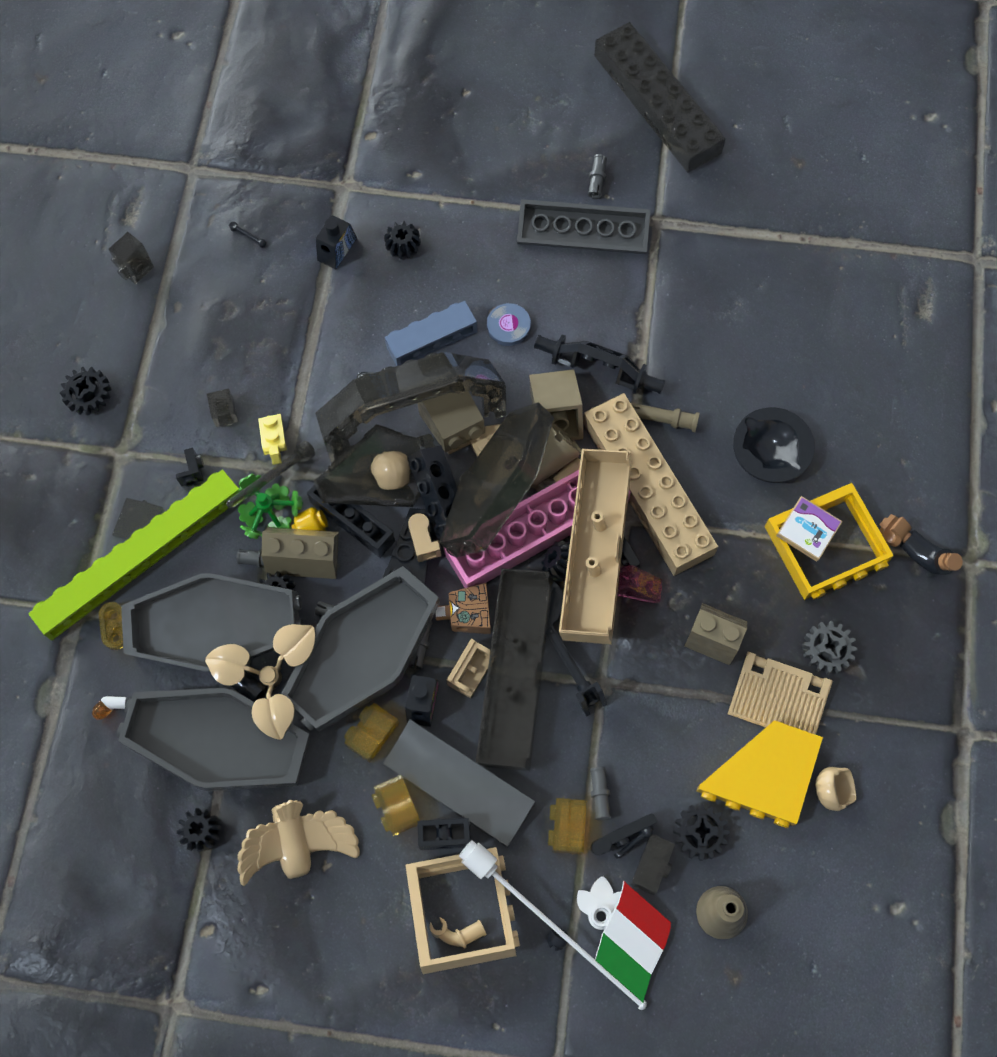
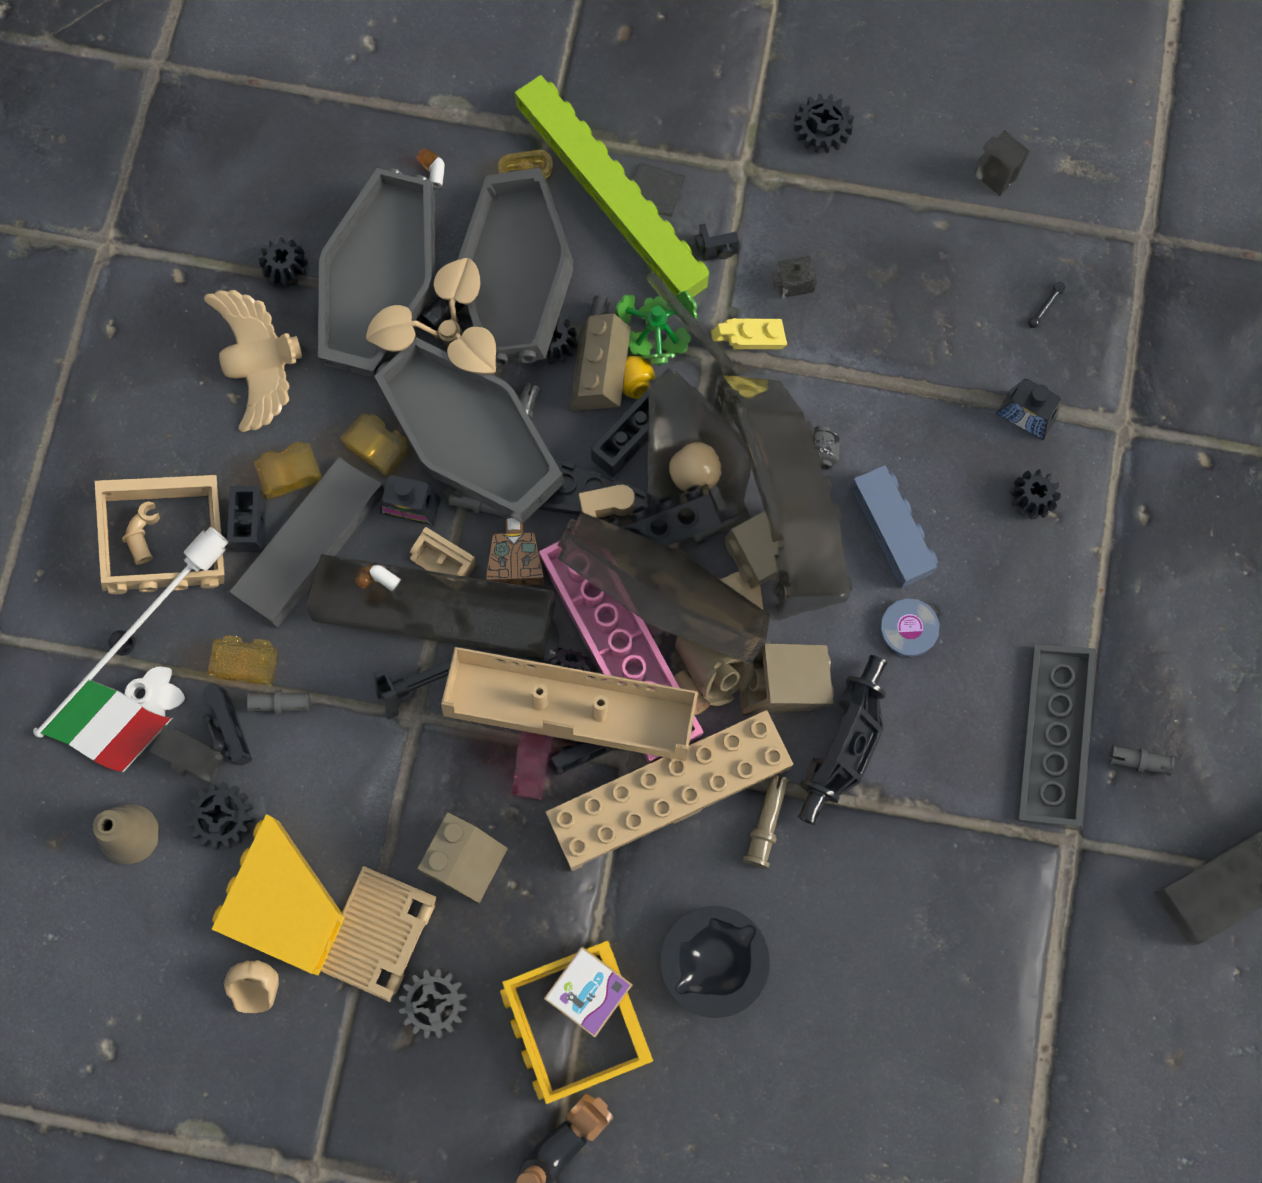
camera: 90 degrees right, 5 degrees up
none -> white arm [355,565,401,591]

